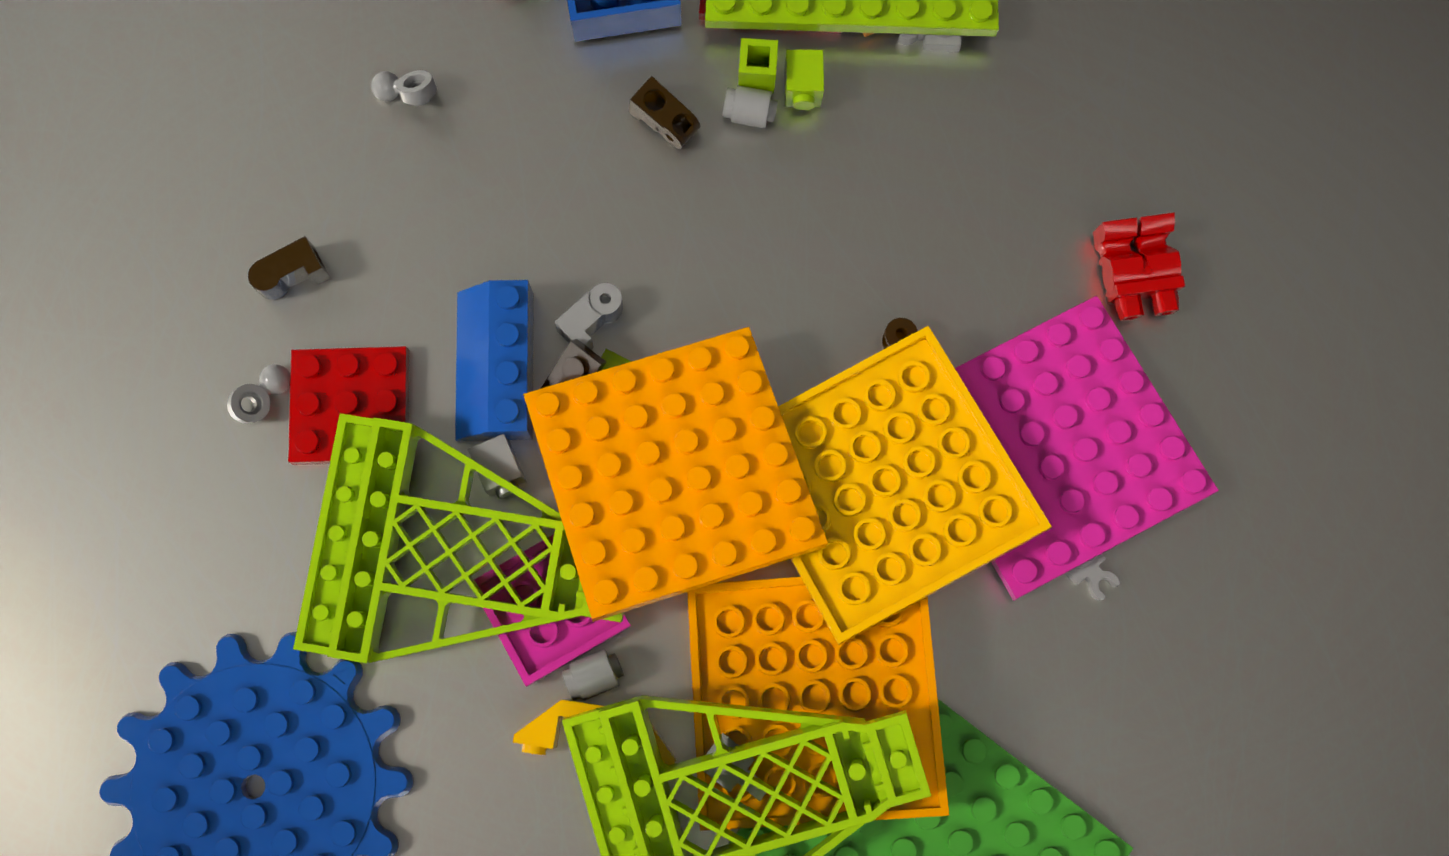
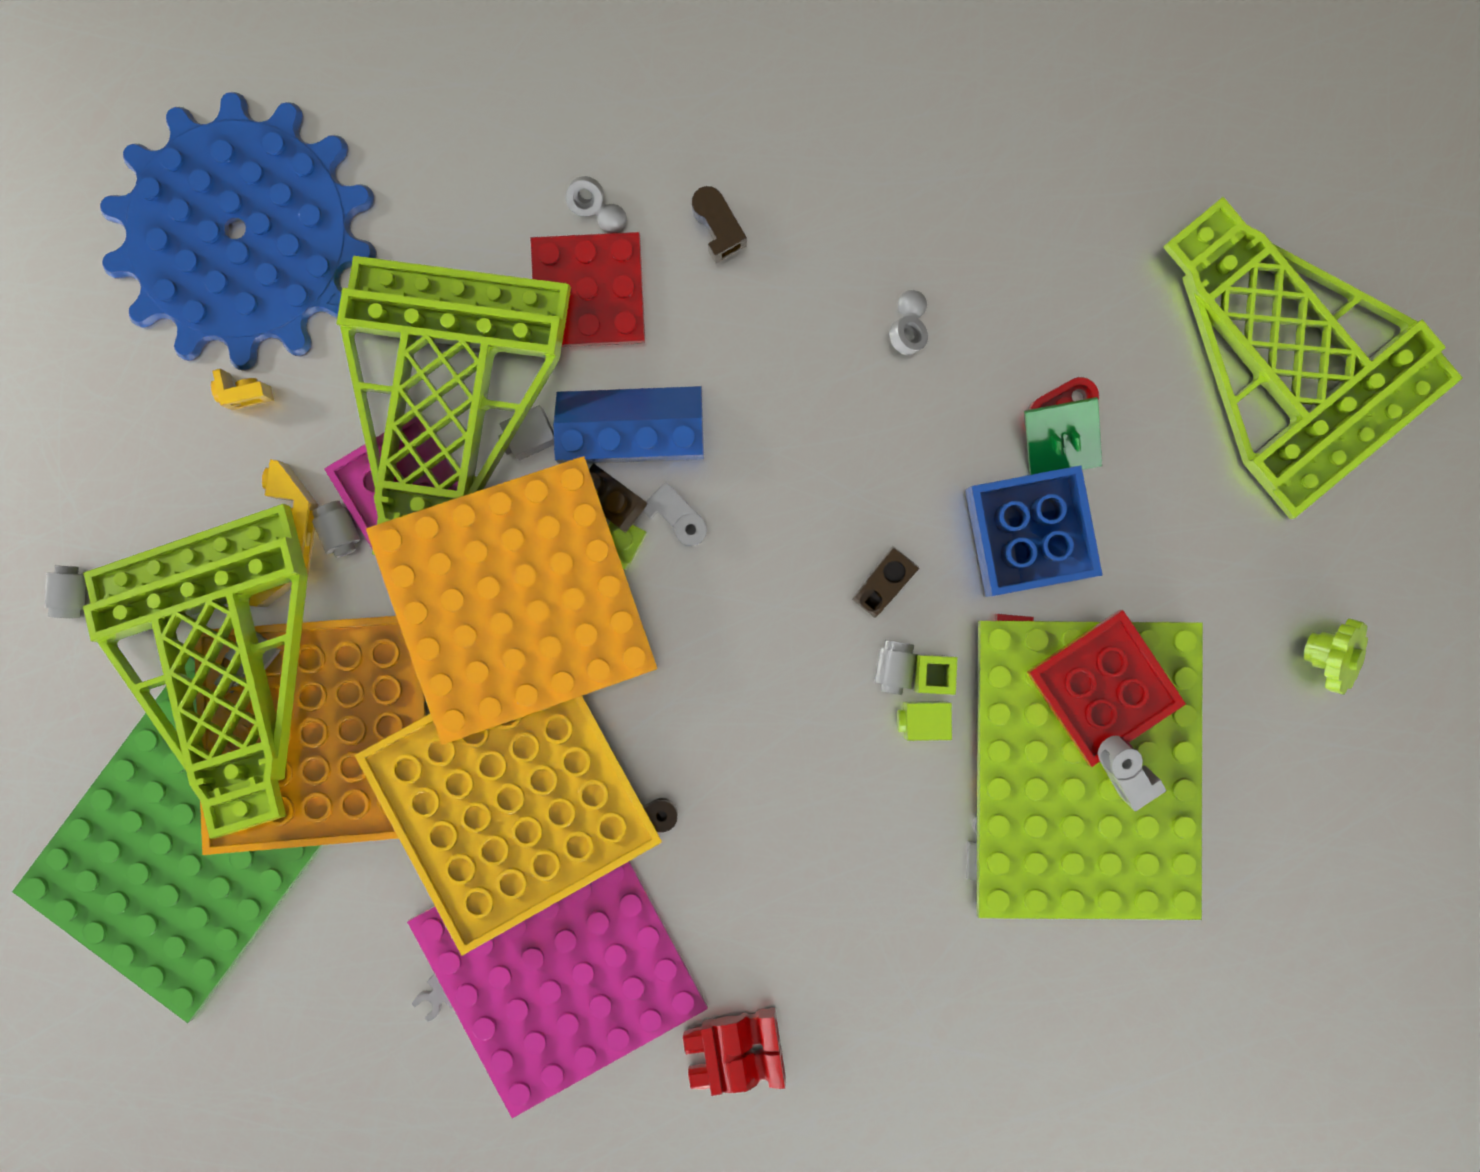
camera: 95 degrees right, 10 degrees up
none -> yellow bracket [211,369,274,410]

